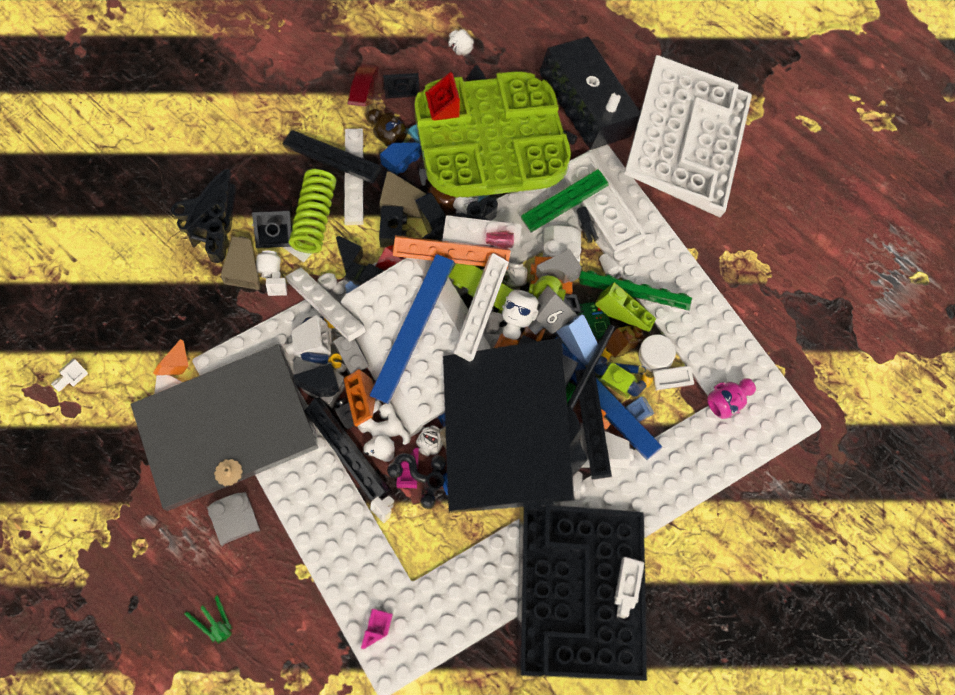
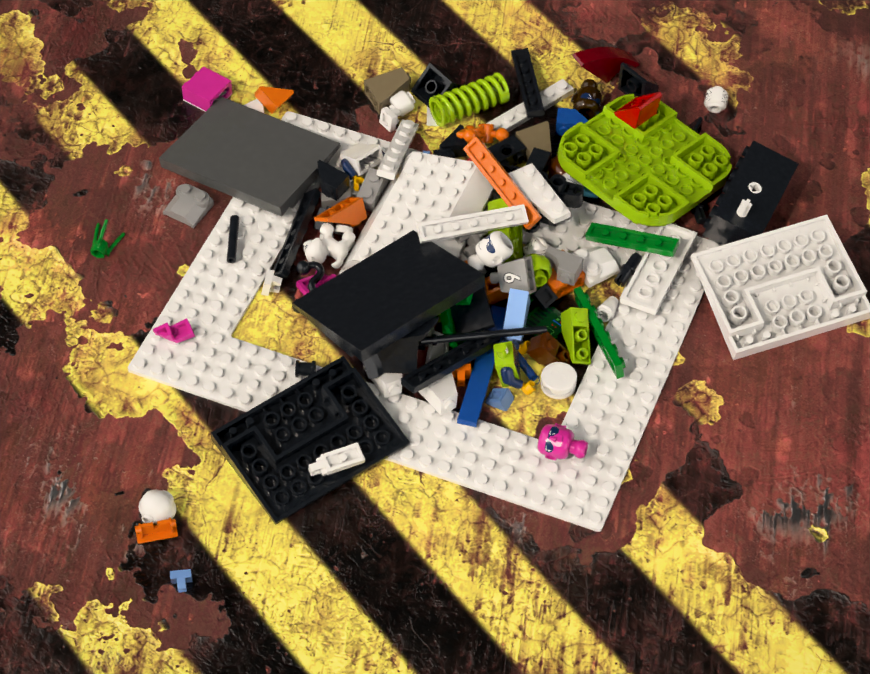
camera: 55 degrees right, 15 degrees down
white plate [51,358,88,392] -> none
black piece [171,169,236,263] -> none
tan piece [214,459,243,486] -> none
white tile [317,273,337,290] -> none
blue tile [369,254,455,405] -> none
clear pink cone [486,230,514,250] -> none
white tile [652,365,694,391] -> none
none -> dark pink piece [182,66,232,112]
none -> black piece [227,215,239,263]
none -> black bush [295,360,316,378]
none -> orange piece [456,124,509,143]

